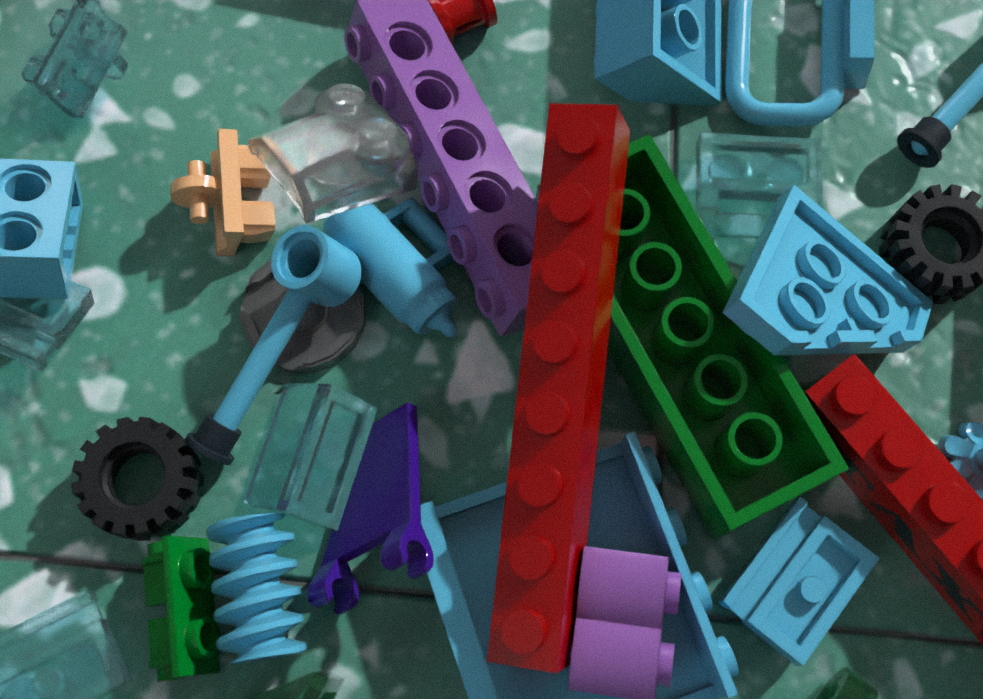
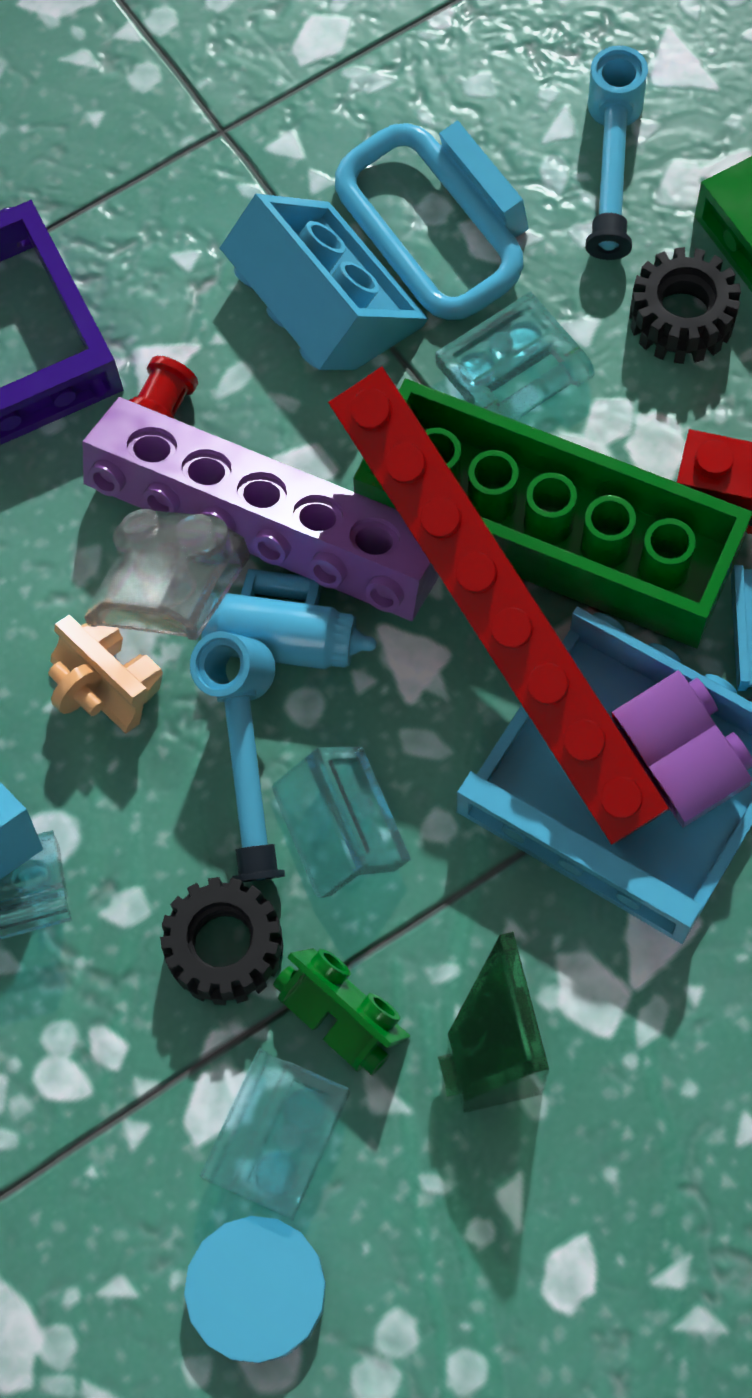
camera: 30 degrees left, 5 degrees down
medium azure piece [206,513,307,665] -> none
flat silver tile [240,259,366,373] -> none
dark purple flag [307,402,434,615] -> none
medium azure plate [722,185,933,355] -> none

